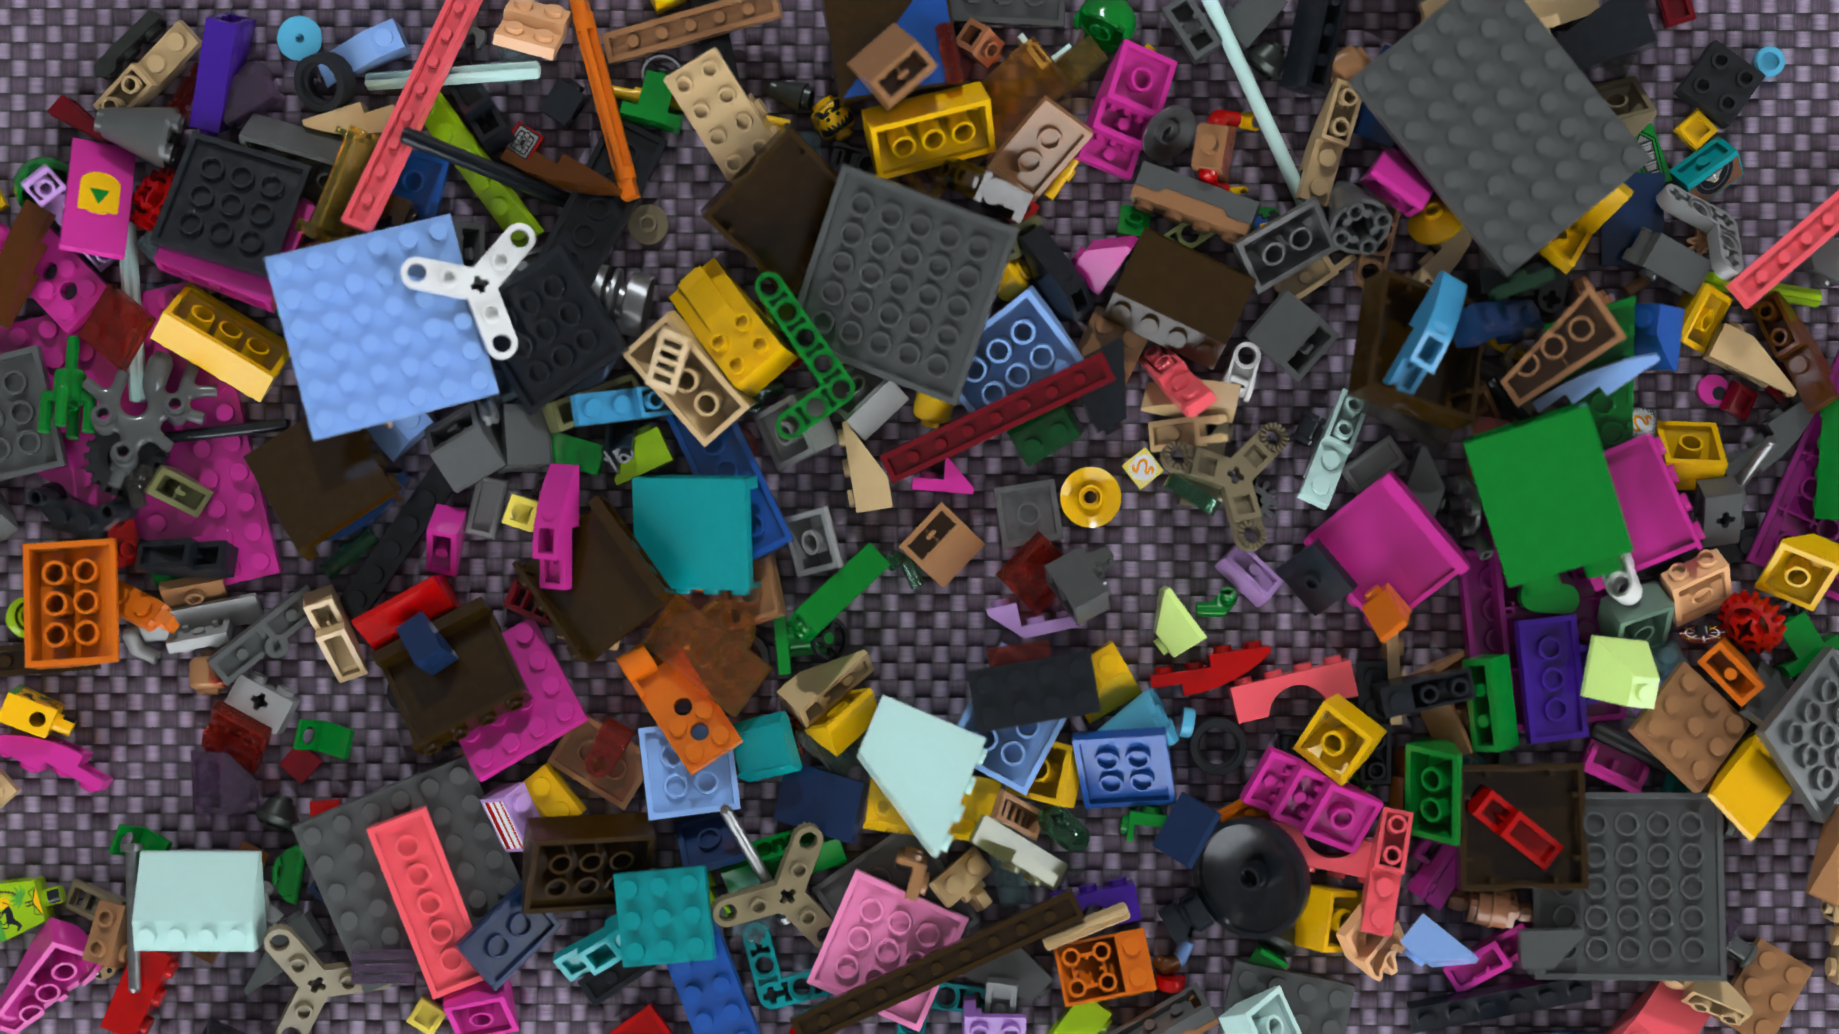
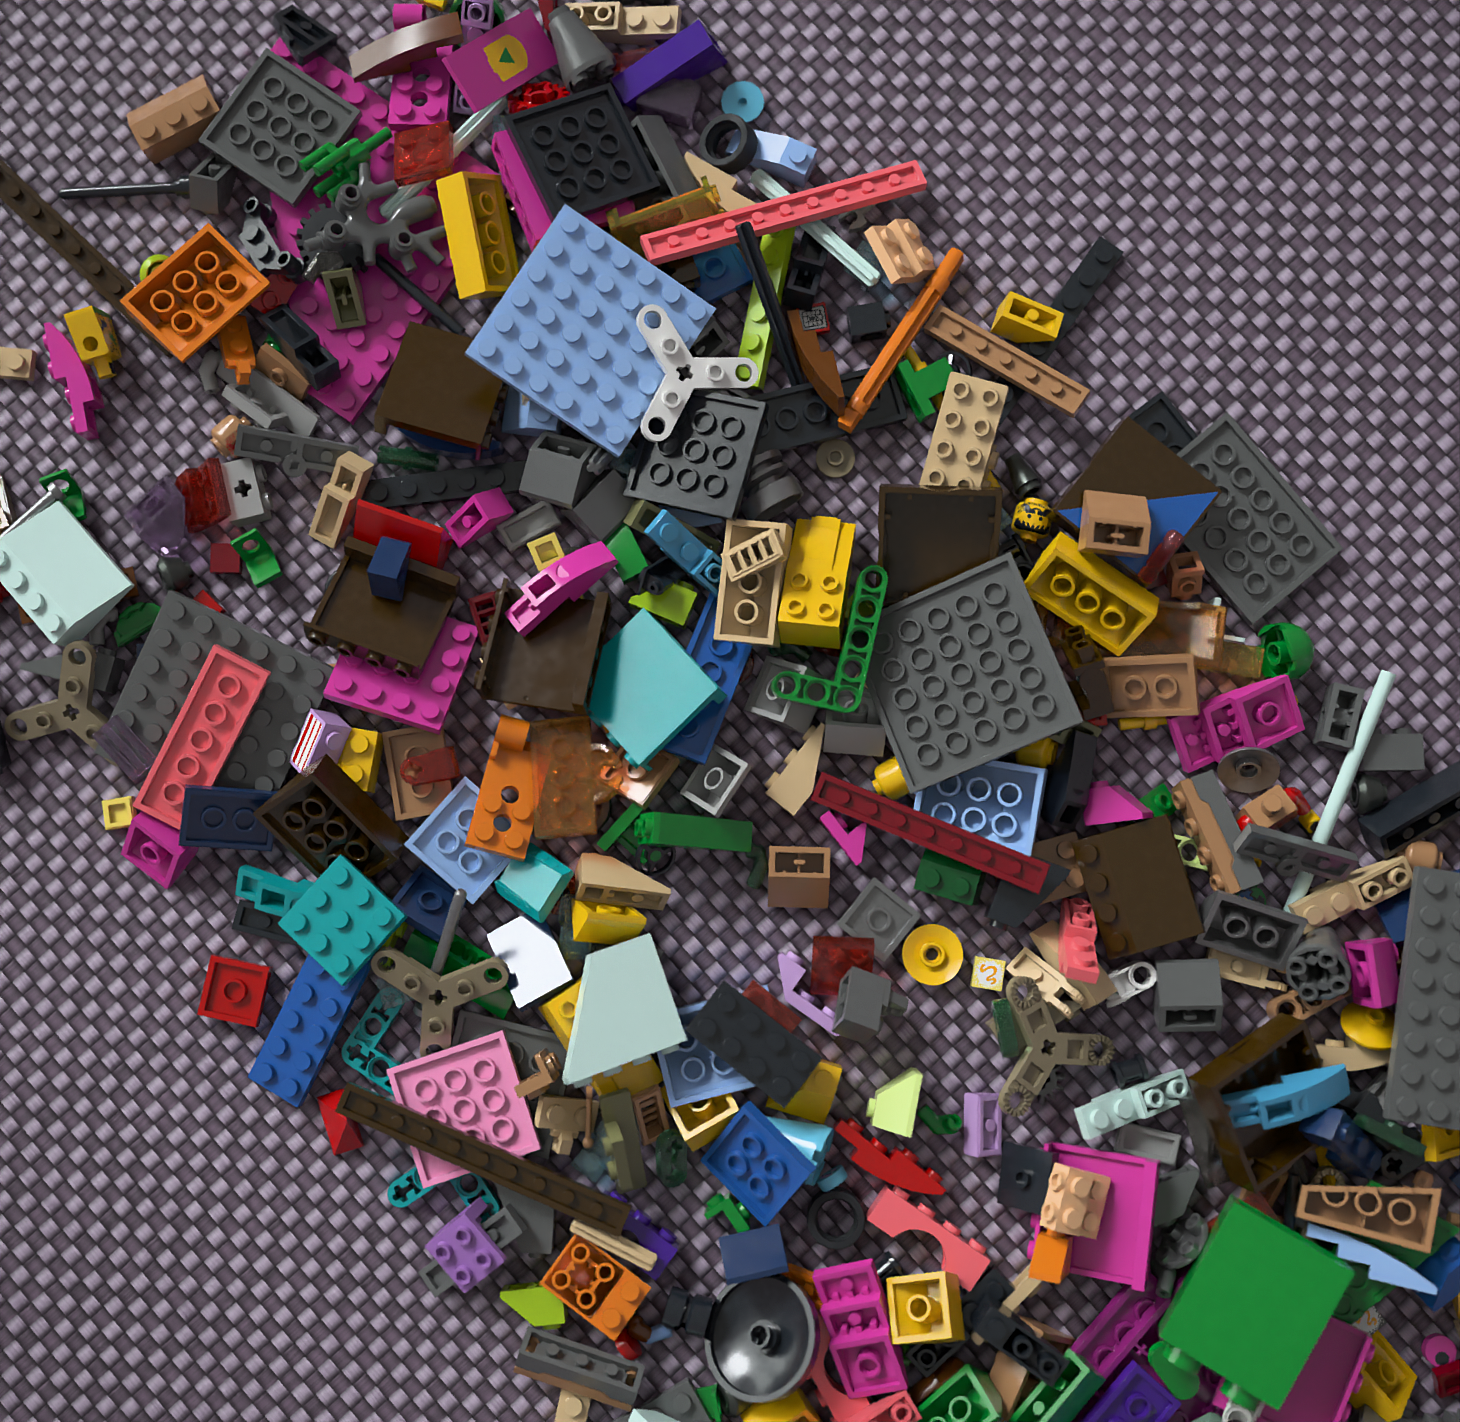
camera: 60 degrees right, 5 degrees down
none -> medium nougat hinge [582,1086,594,1149]
none -> light nougat plate [1040,1162,1111,1239]
none -> dark grey hinge [1233,823,1359,882]

